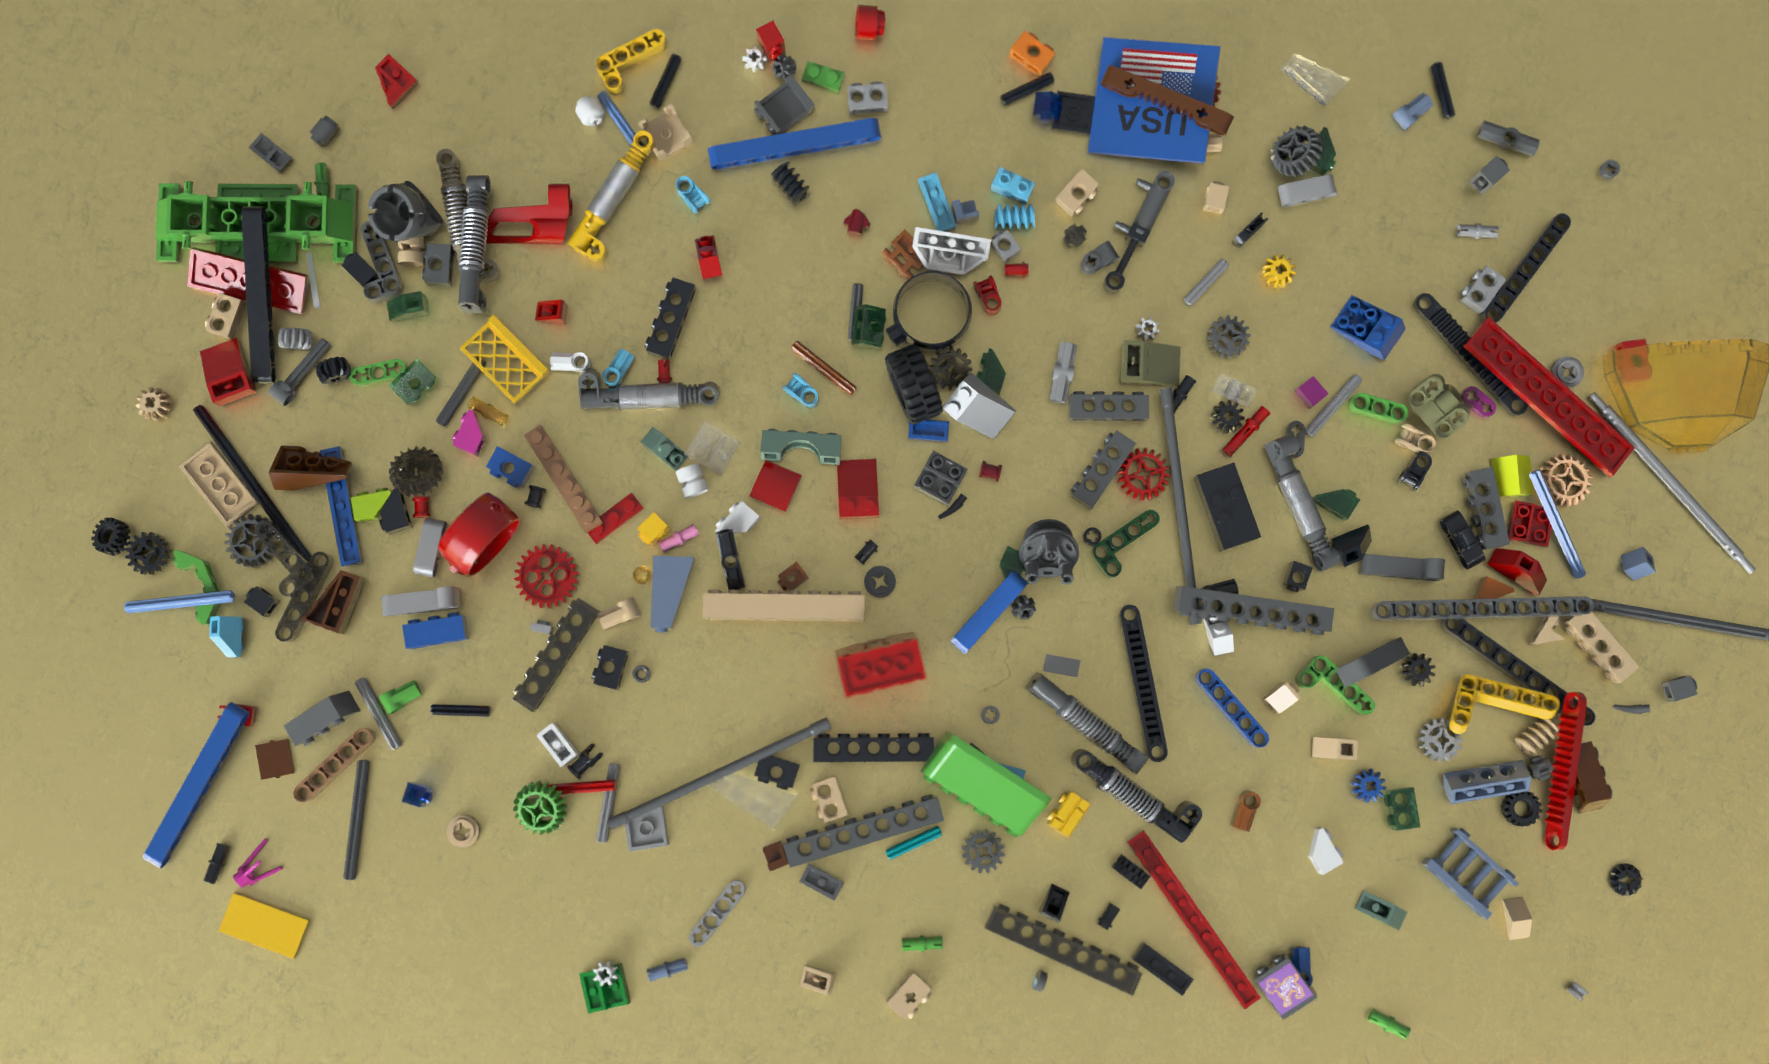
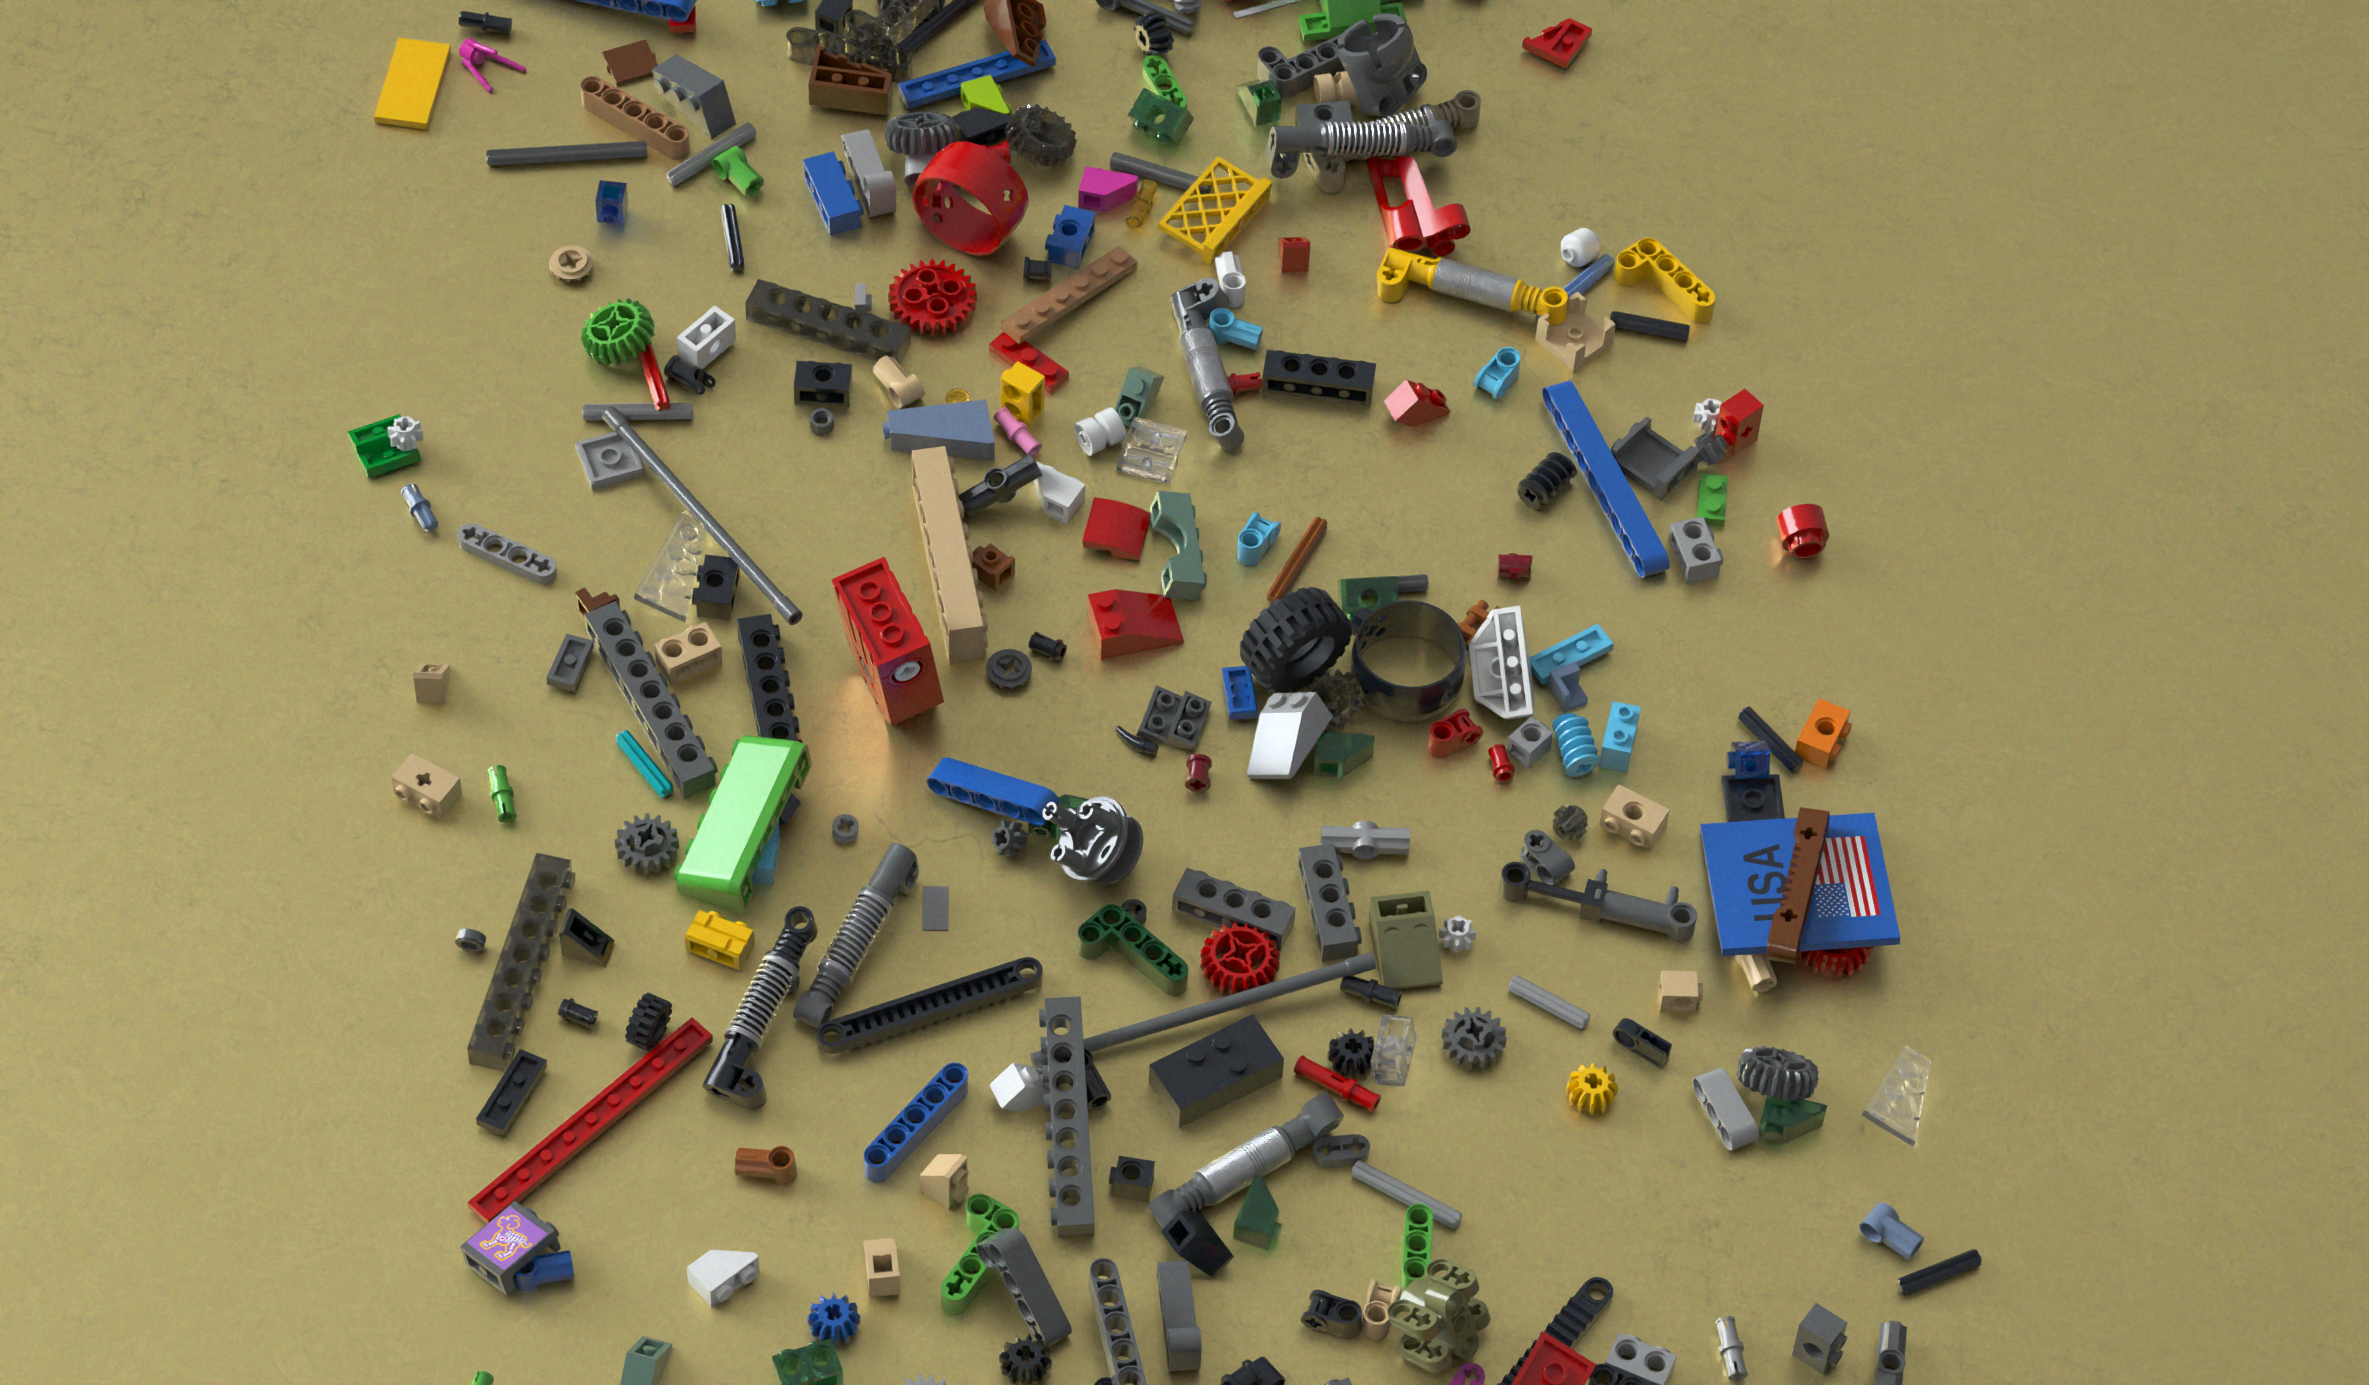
camera: 80 degrees right, 30 degrees down
black slope [342,252,379,287] -> none
magenta panel [1295,376,1328,409] -> none
blue slope [1330,295,1406,360] -> none
none -> dark grey gear [885,111,958,156]

